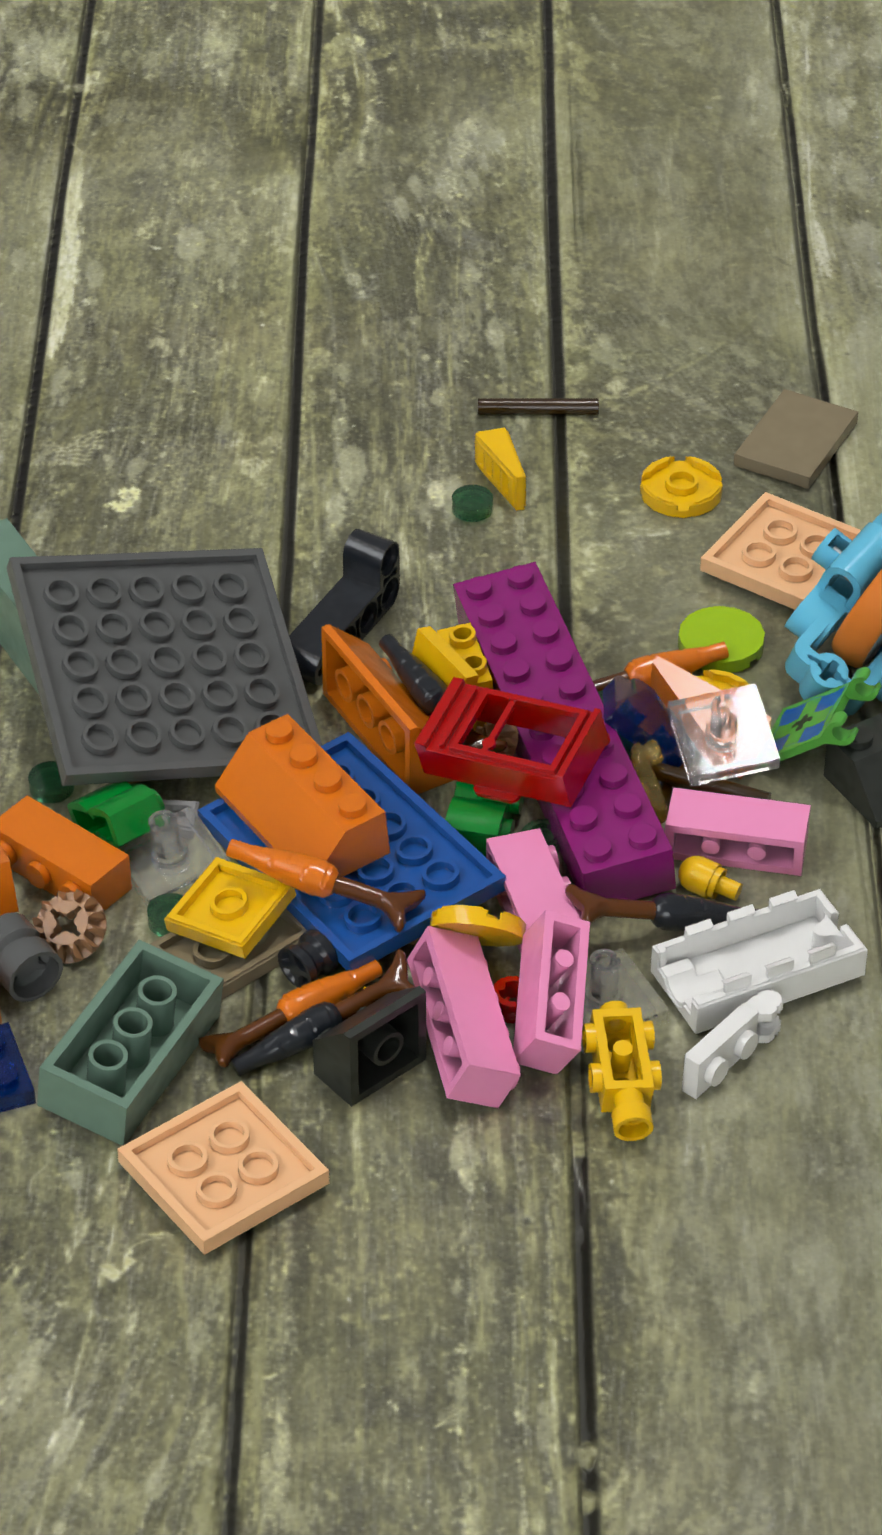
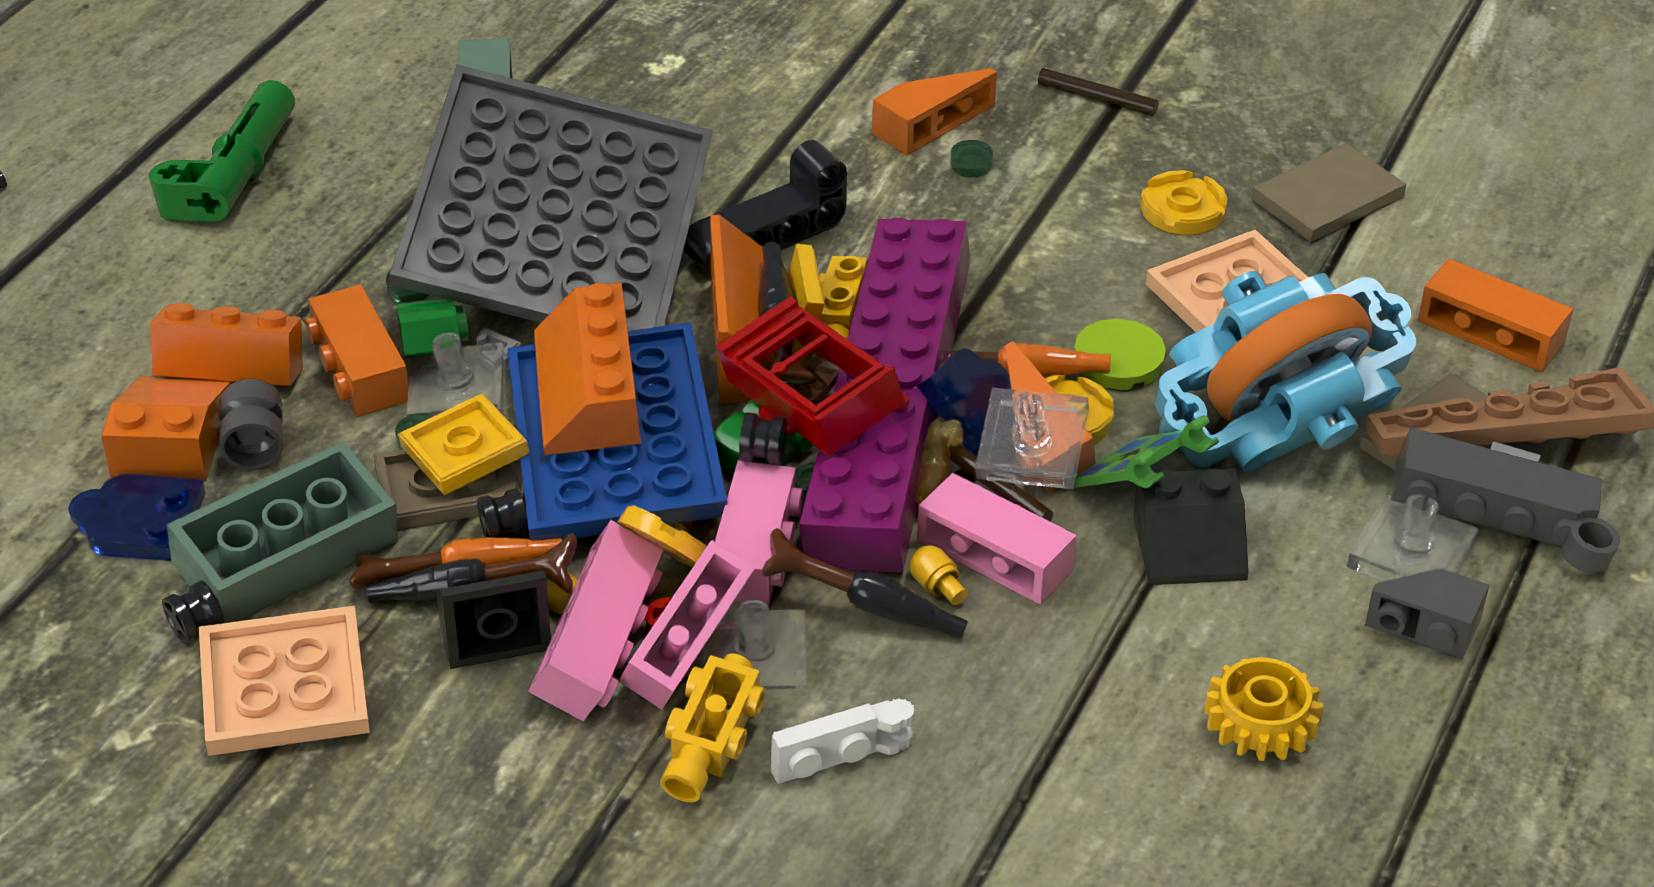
camera: 25 degrees right, 0 degrees up
medium nougat gear [32,889,107,964] -> none
orange piece [226,839,426,933] -> none
yellow slope [475,428,526,511] -> none
white piece [651,889,867,1034] -> none
none -> black wheel [162,580,225,644]
none -> black wheel [739,412,787,466]
none -> orange slope [872,68,997,155]

